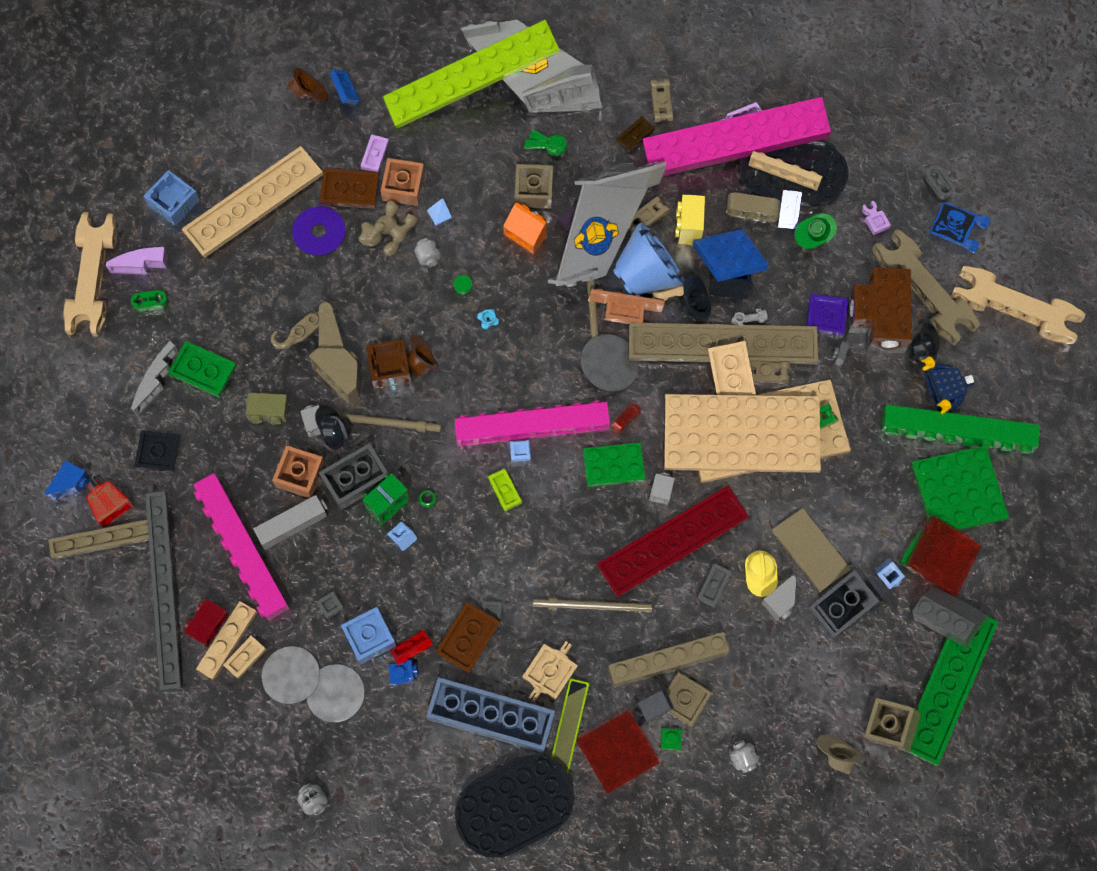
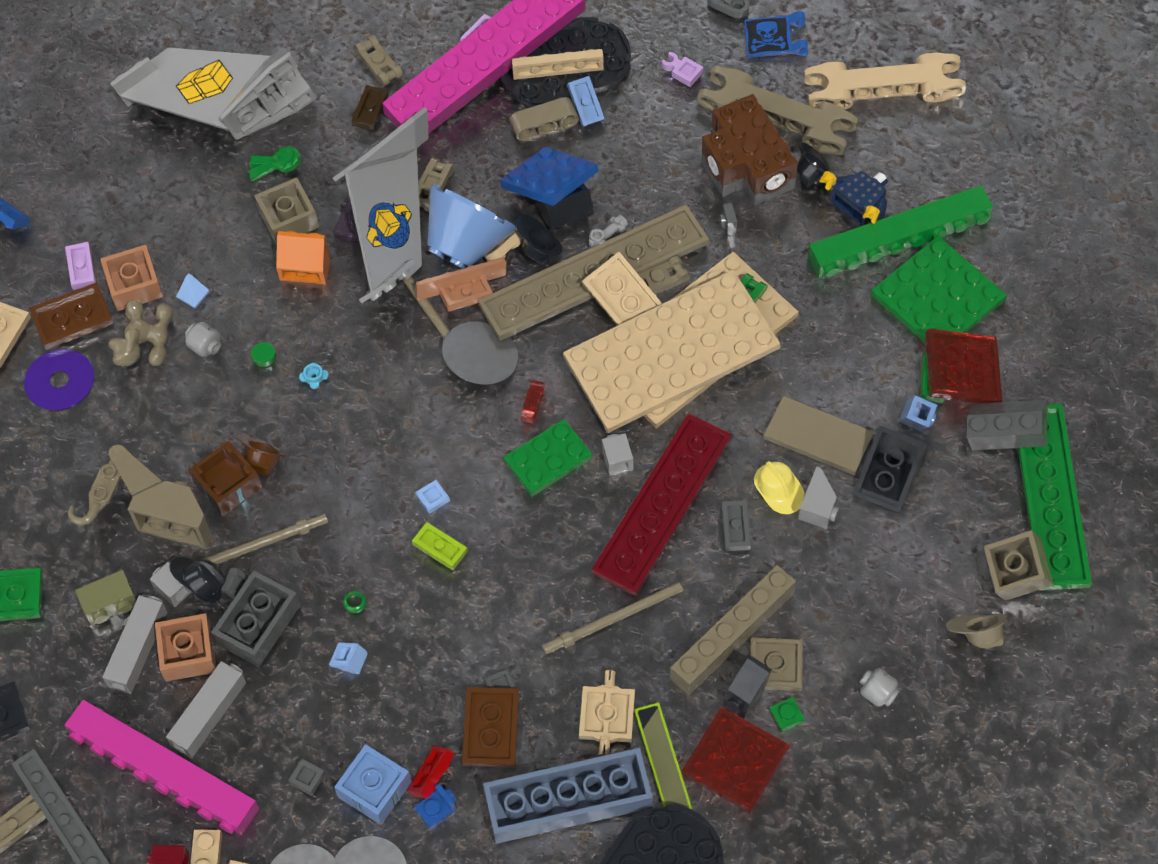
camera: 25 degrees left, 10 degrees down
green container [362,473,410,526] -> none
lime plate [383,19,560,129] -> none
dark pink brick [454,401,610,446] -> none
light yellow brick [675,195,705,245] -> none
green piece [794,213,837,249] -> none
dark purple tile [807,293,848,336] -> none
none -> light grey brick [102,595,167,694]
none -> dark grey plate [222,568,248,600]

